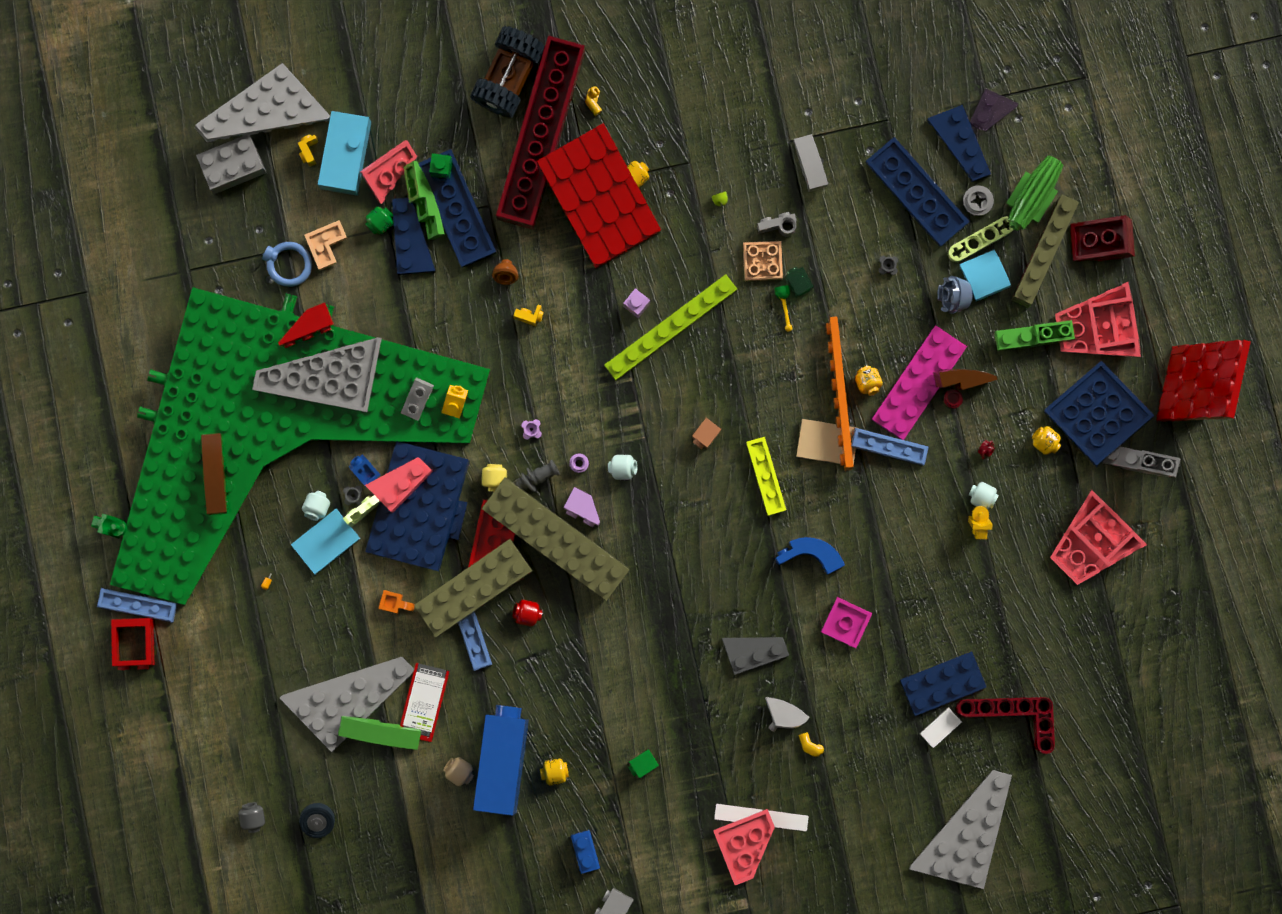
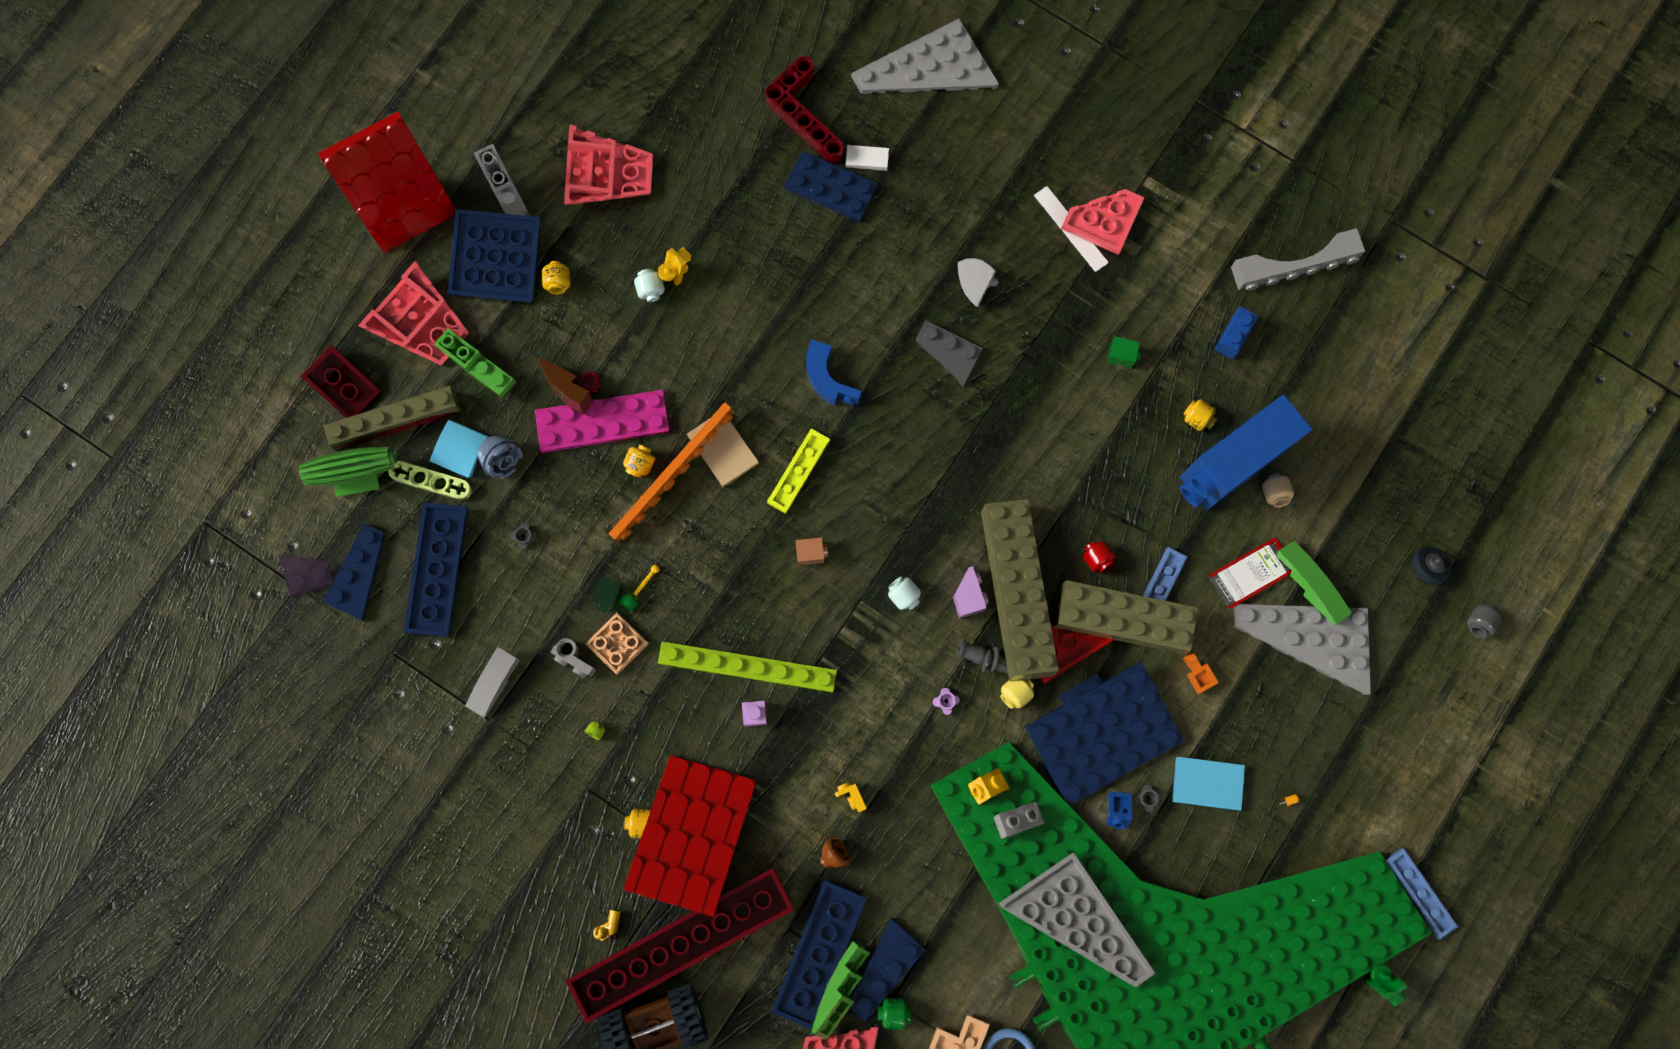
camera: 135 degrees left, 5 degrees down
red window [111,618,155,670] -> none
reddish brown slope [201,433,227,515] -> none
red slope [278,302,334,348] -> none
light aqua head [302,491,330,521] -> none
yellowish green wing [343,495,380,527] -> none
coral wing [365,457,433,513] -> none
green brick [429,153,453,179] -> none
lavender plate [570,454,589,473] -> none
yellow arm [799,732,824,757] -> none
dark pink plate [821,597,872,649] -> none
medium blue tile [851,428,928,466] -> none
light grey gear [963,186,994,216] -> none
dark red plate [978,440,995,459] -> none

